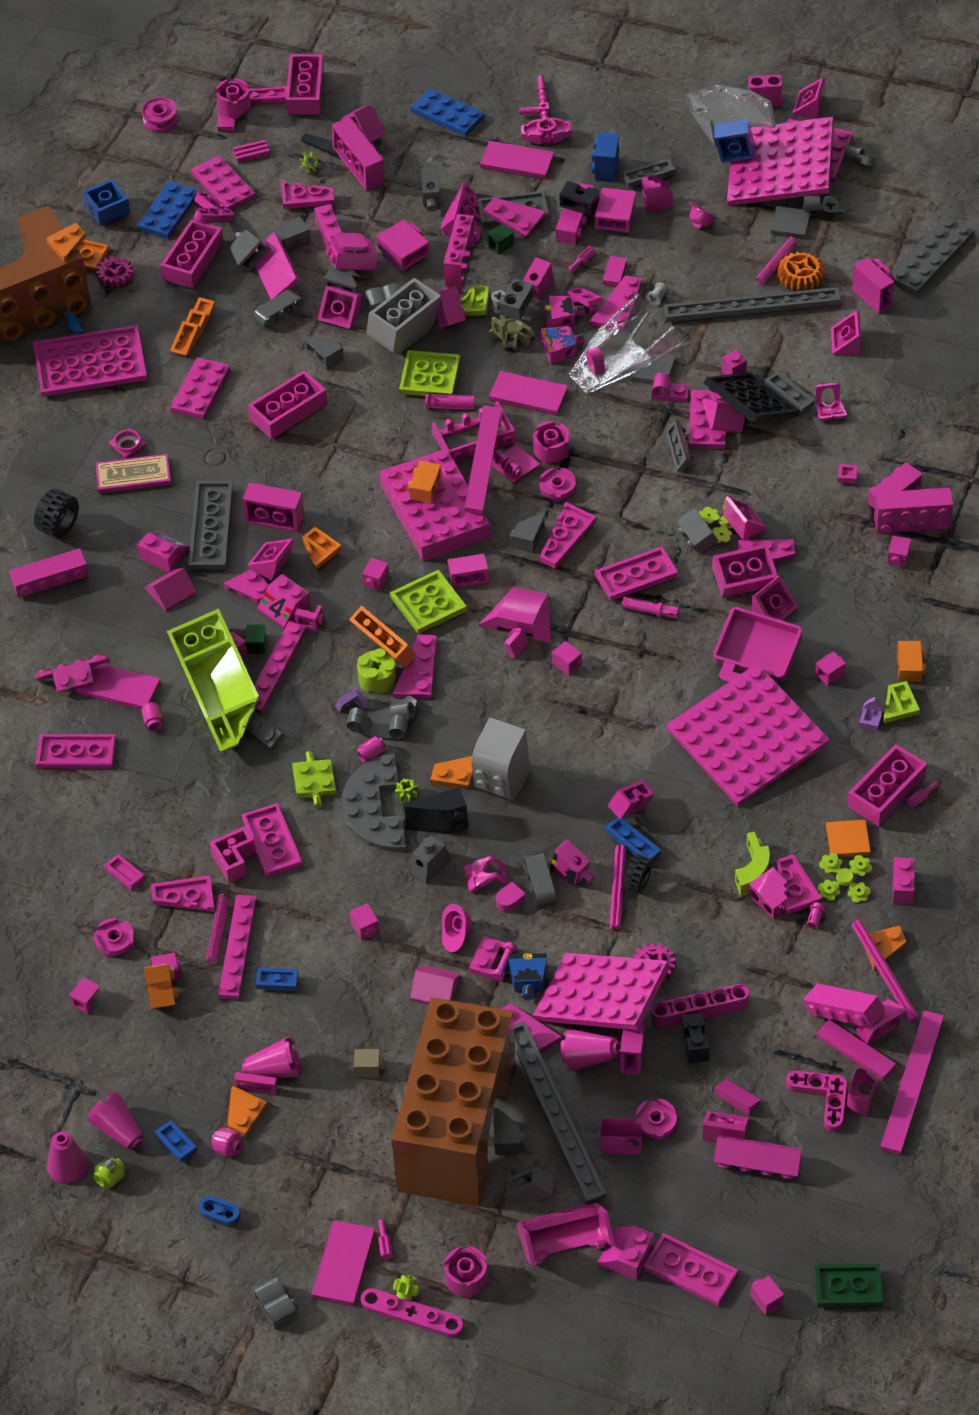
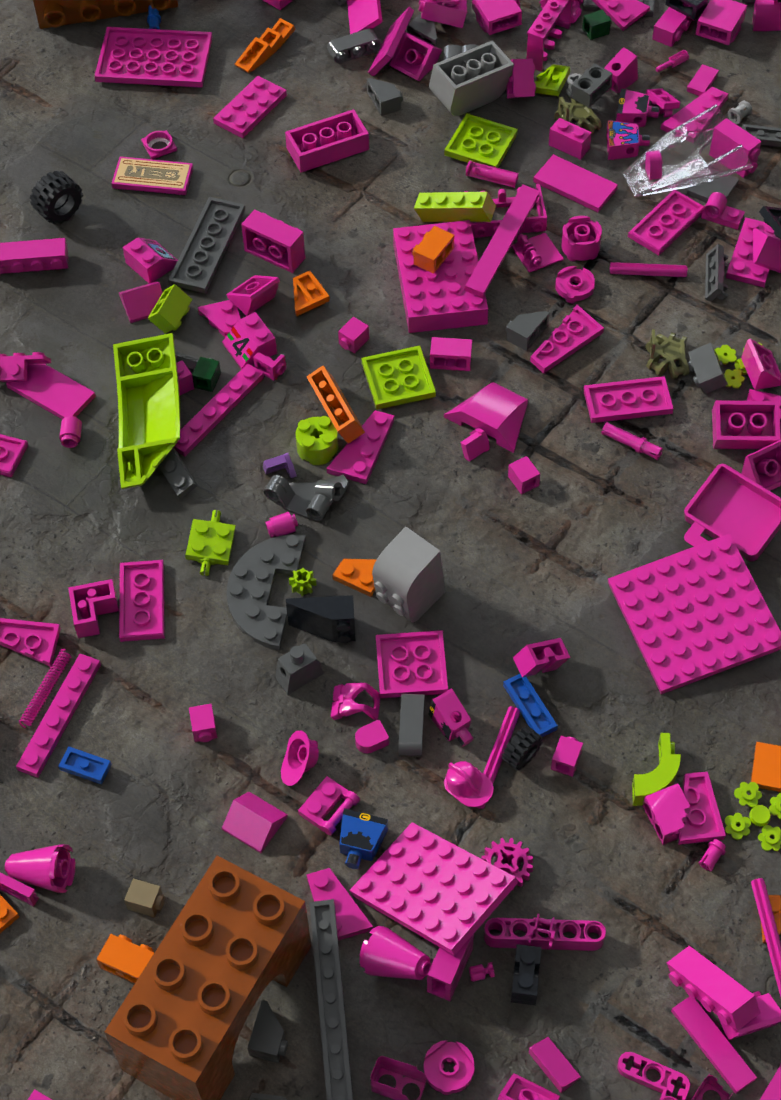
camera: 15 degrees right, 5 degrees up
none -> orange brick [96,934,154,984]
none -> lime brick [148,284,192,334]
none -> dark pink tile [368,7,414,76]
none -> dark pink plate [376,630,448,698]
none -> lime brick [414,192,496,222]
none -> dark pink piece [444,761,494,807]
none -> dark pink piece [469,962,495,981]
none -> dark pink piece [528,914,557,949]
none -> dark pink brick [549,118,592,160]
none -> dark pink brick [551,736,583,777]
none -> dark pink axle [609,262,688,277]
none -> dark pink tile [628,189,704,256]
none -> olive piece [645,329,689,379]
none -> dark pink brick [709,118,761,178]

